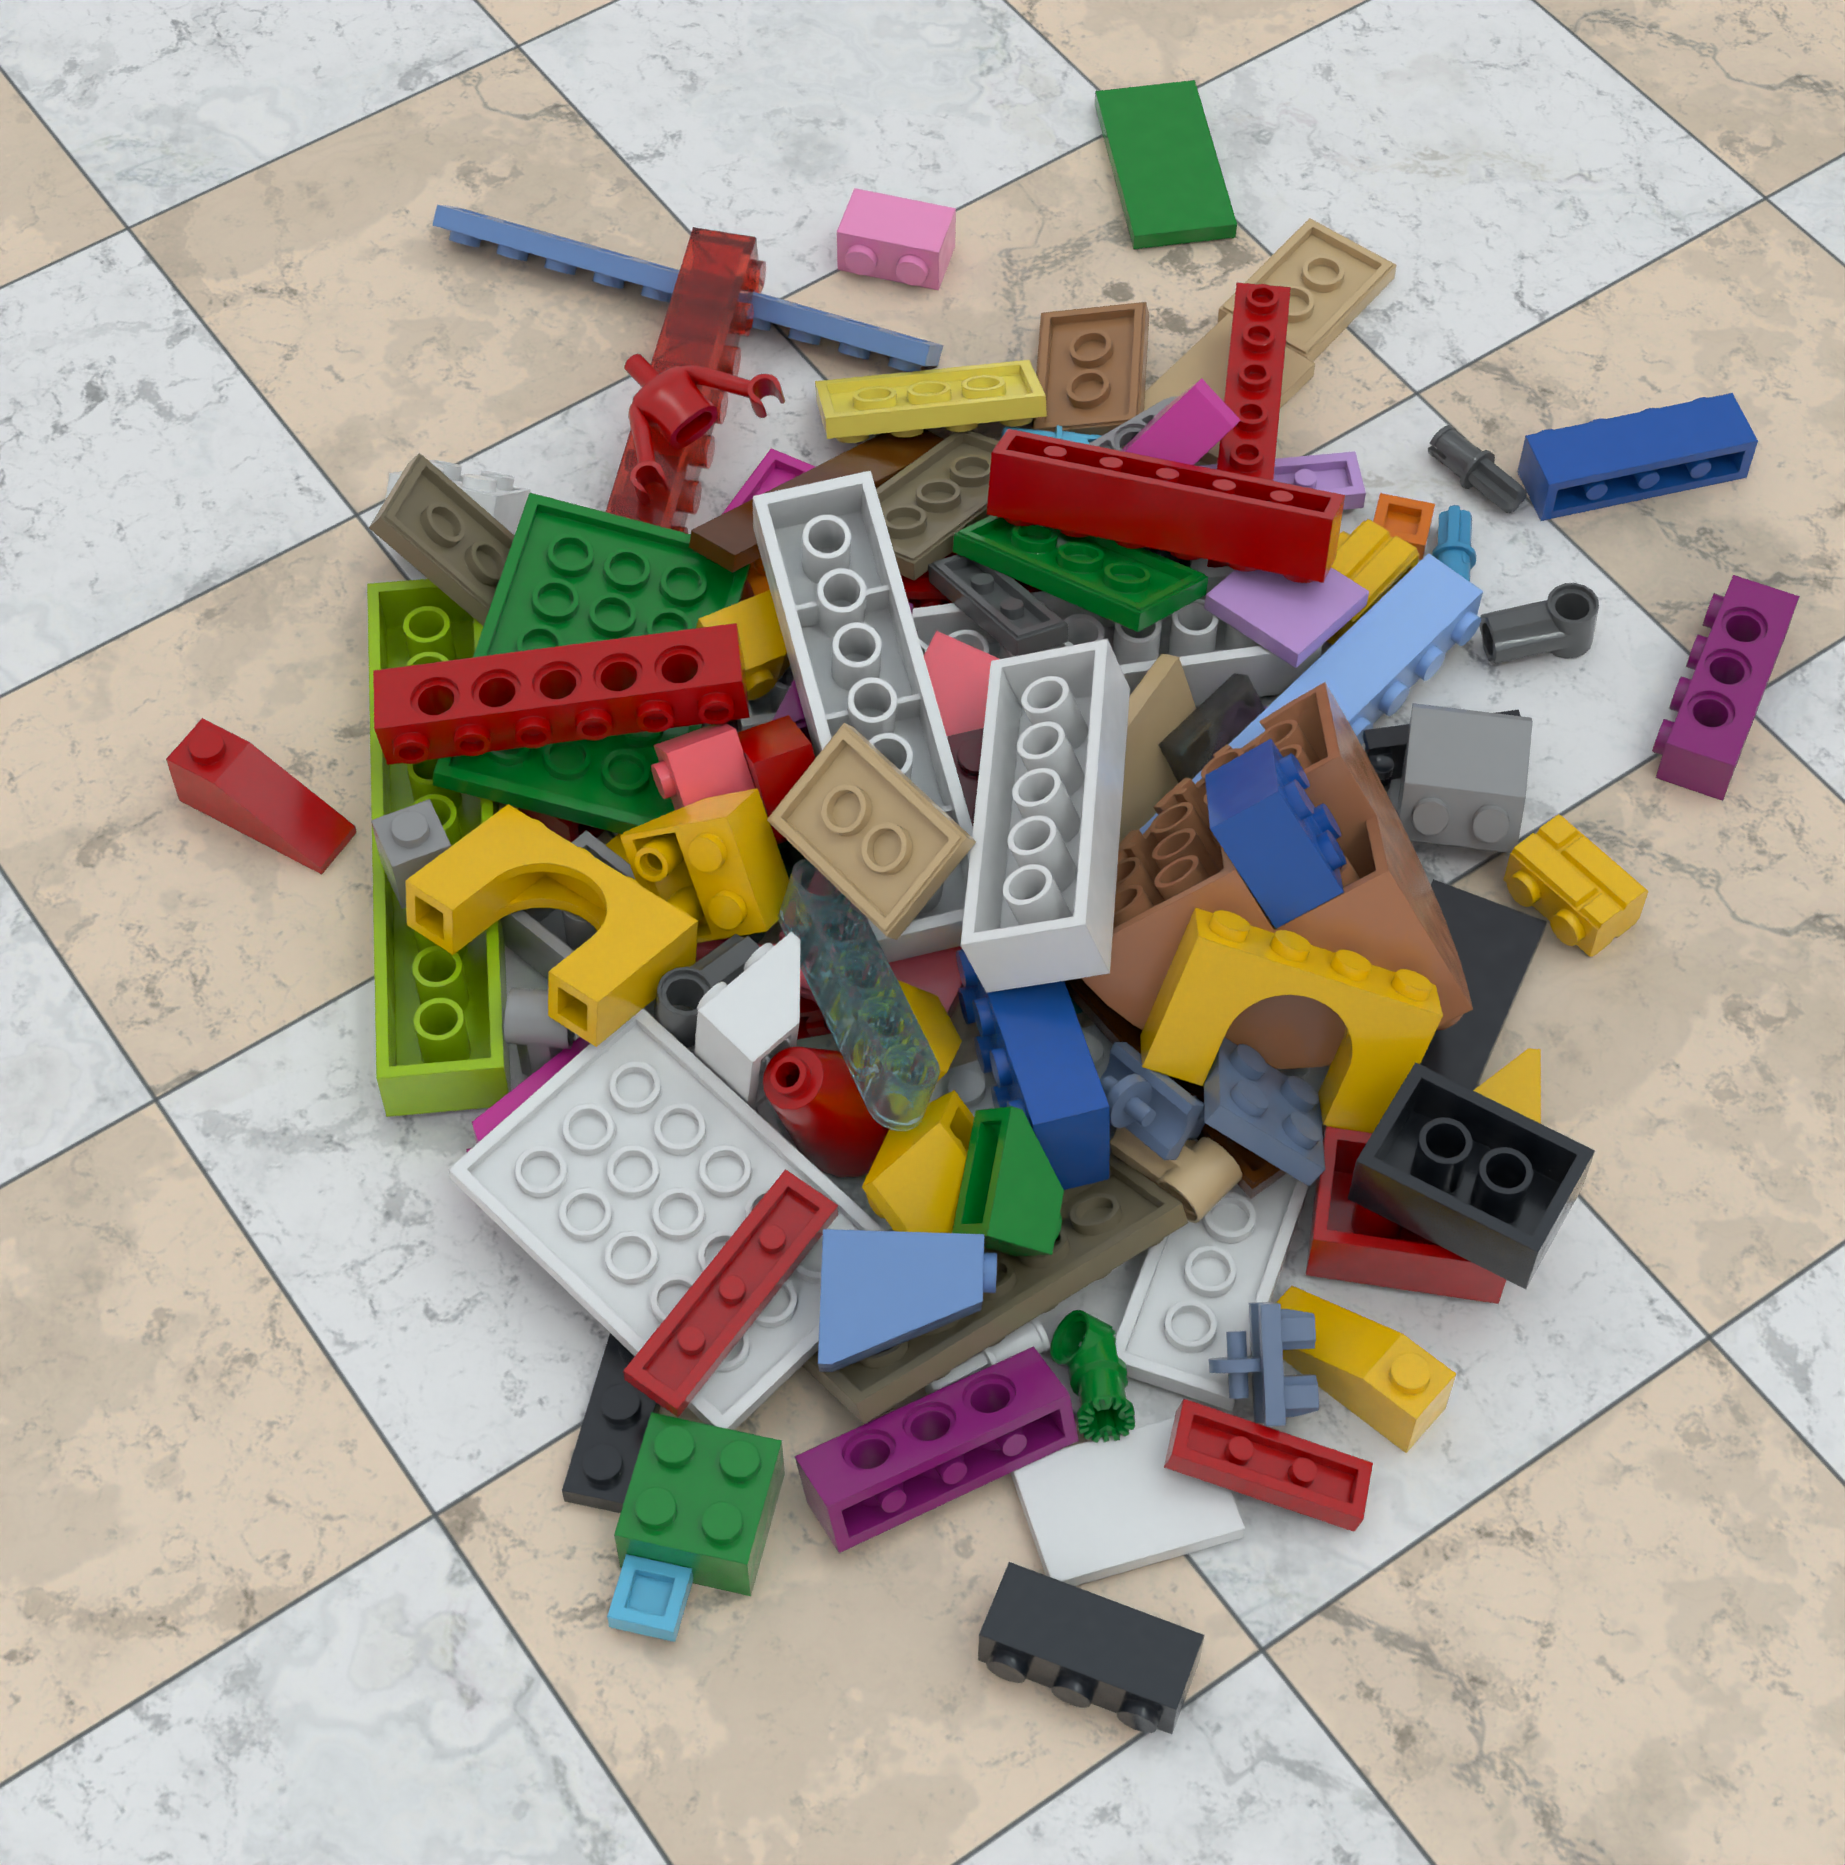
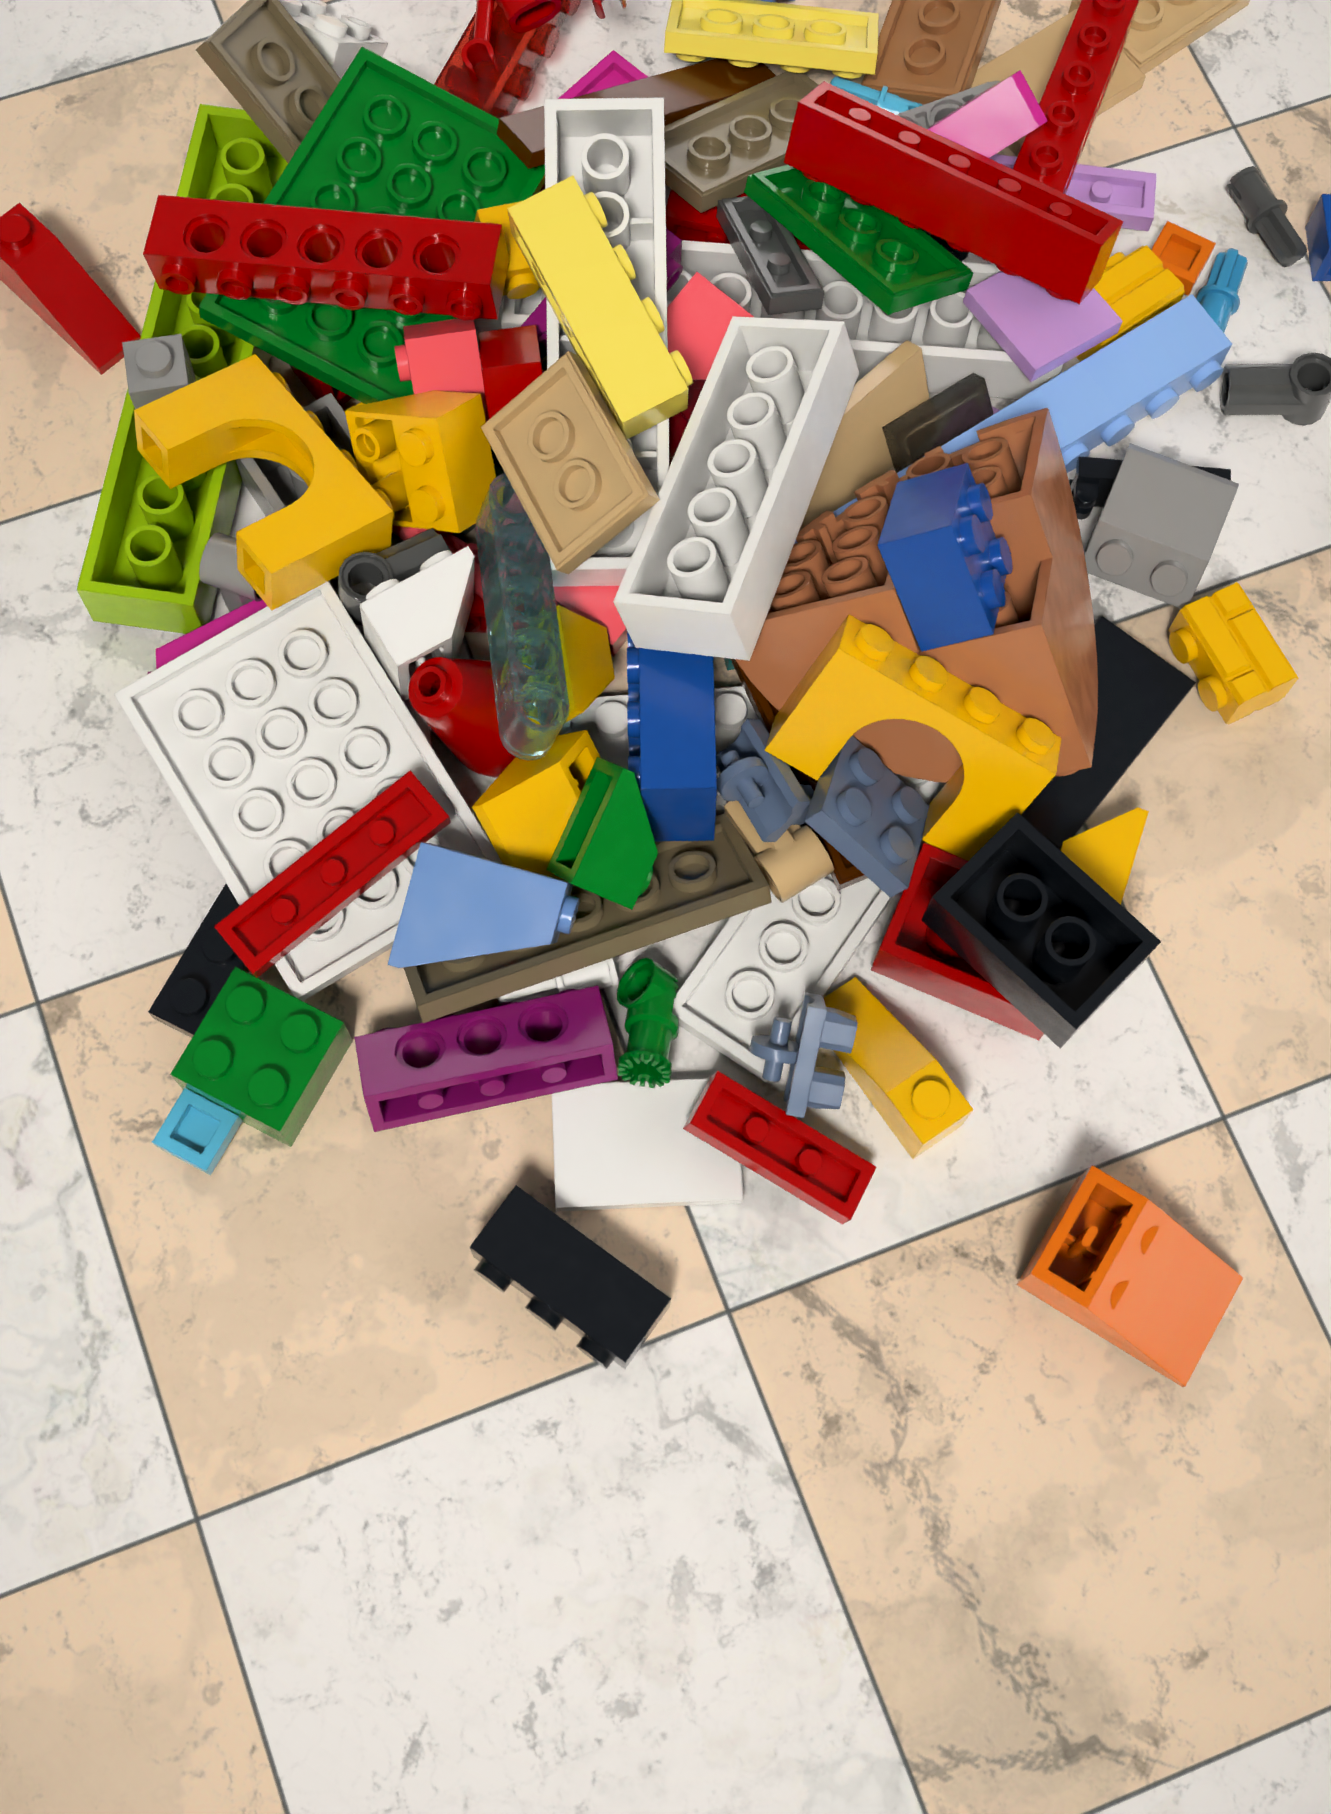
camera: 10 degrees right, 15 degrees up
none -> light yellow brick [507,175,693,440]
none -> orange slope [1016,1165,1243,1387]

